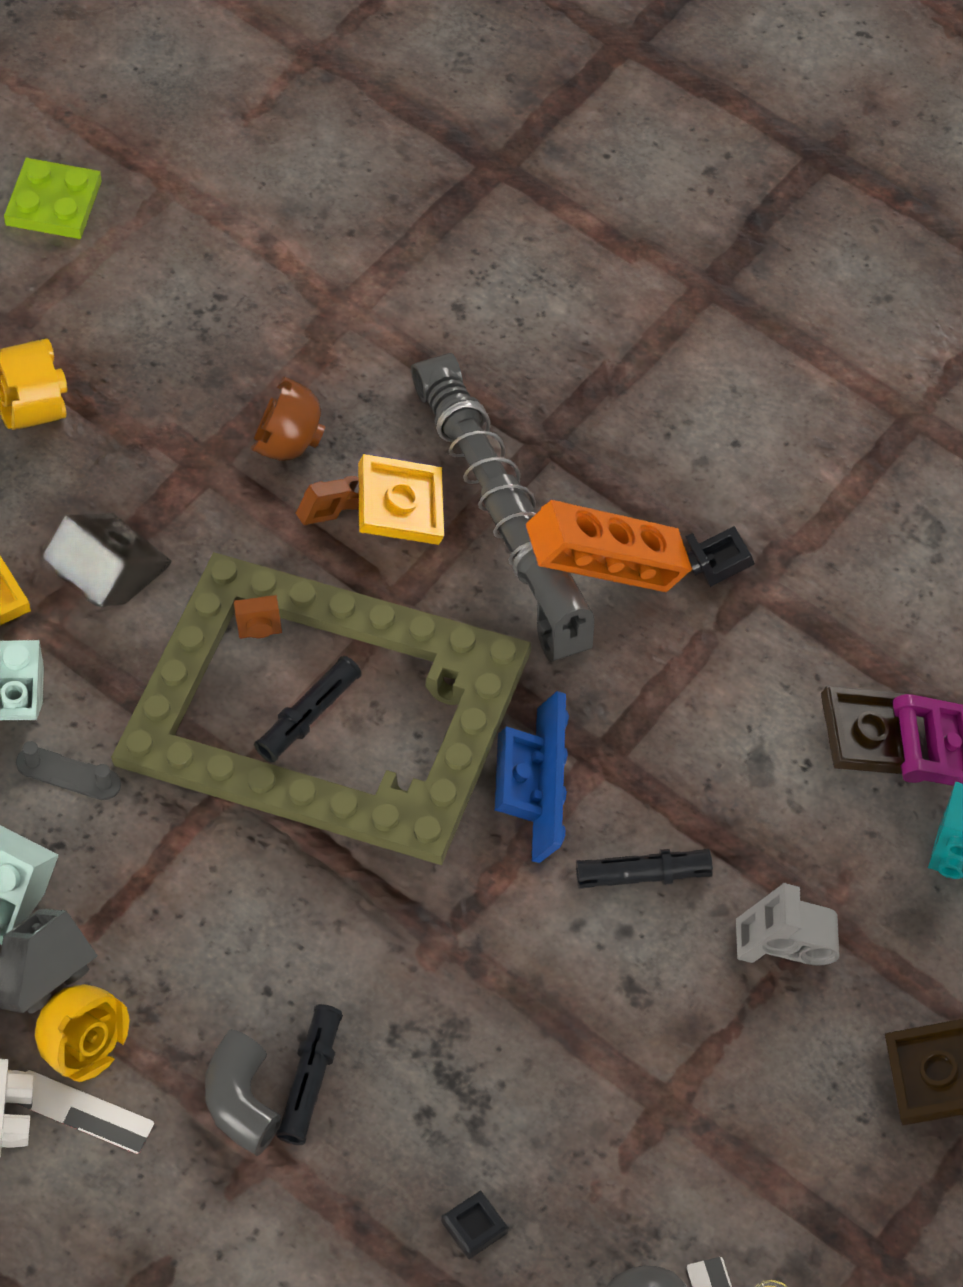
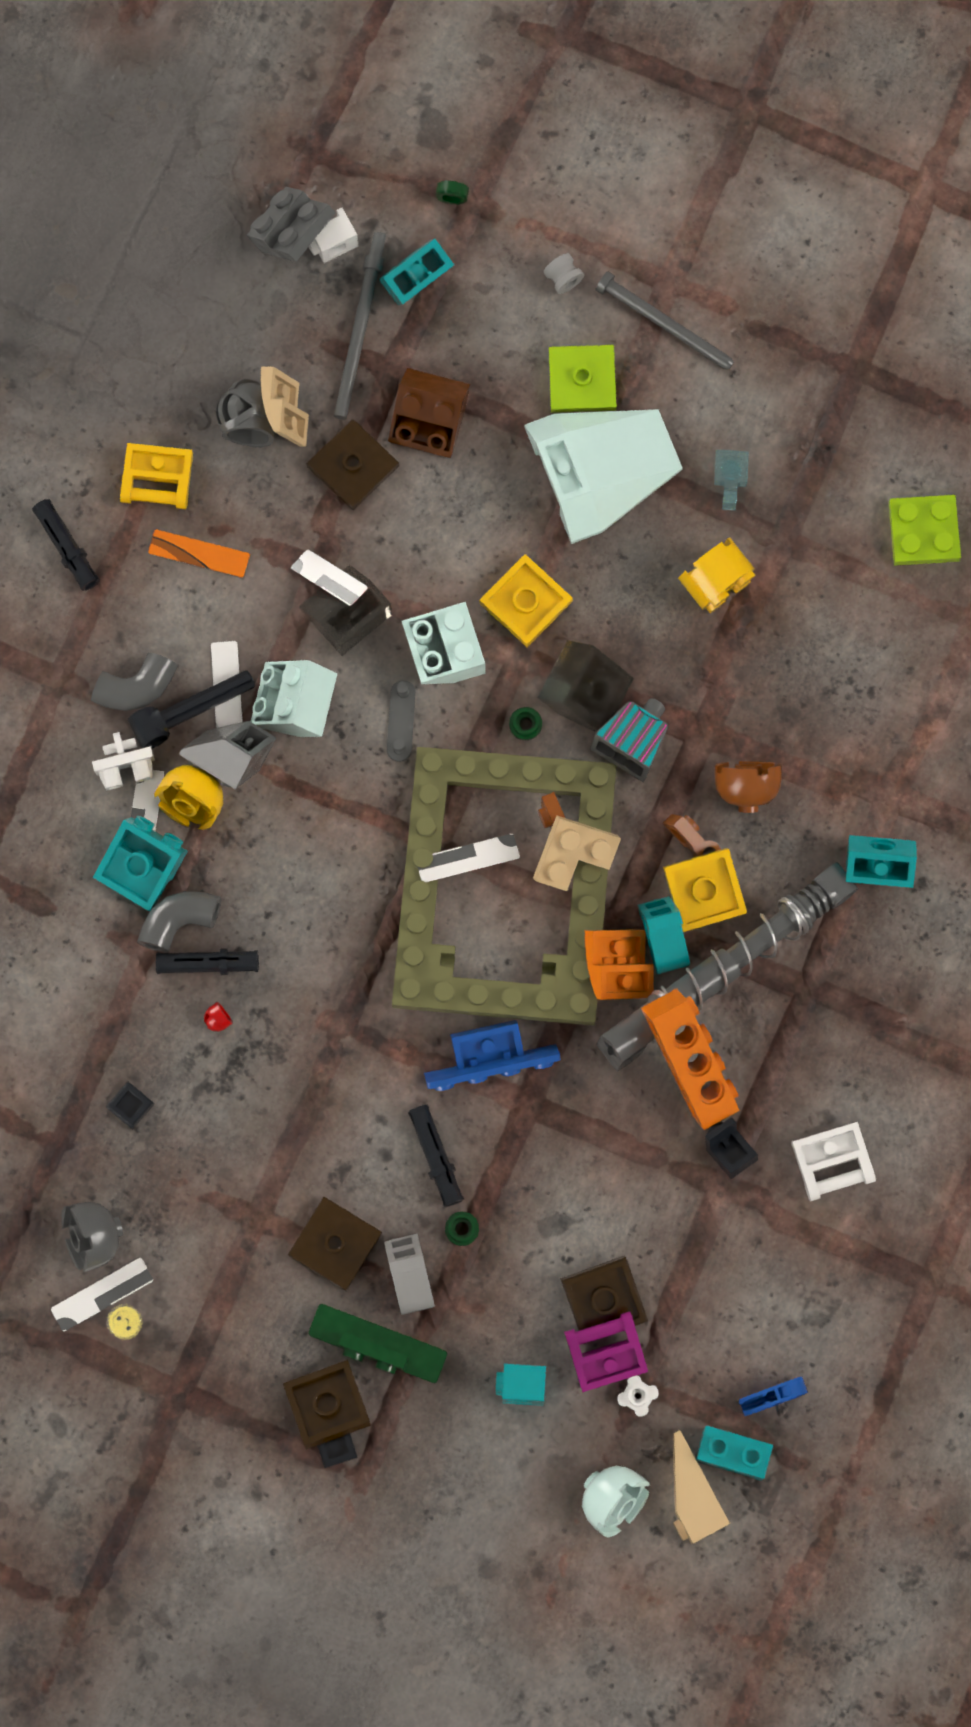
camera: 80 degrees right, 20 degrees up
black pin [254,656,362,763] -> none
none -> teal plate [93,816,188,912]
none -> red hinge [203,1002,233,1032]
none -> dark brown plate [288,1197,382,1291]
none -> dark green bracket [308,1304,447,1384]
none -> white sticker [418,834,520,882]
none -> dark green plate [445,1212,479,1246]
none -> dark green plate [509,707,542,741]
none -> tan plate [533,816,621,891]
none -> orange slope [585,929,654,1000]
none -> dark grey torso [590,698,669,783]
none -> teal tile [637,896,690,974]
none -> white plate [791,1122,876,1201]
none -> teal brick [846,835,917,888]

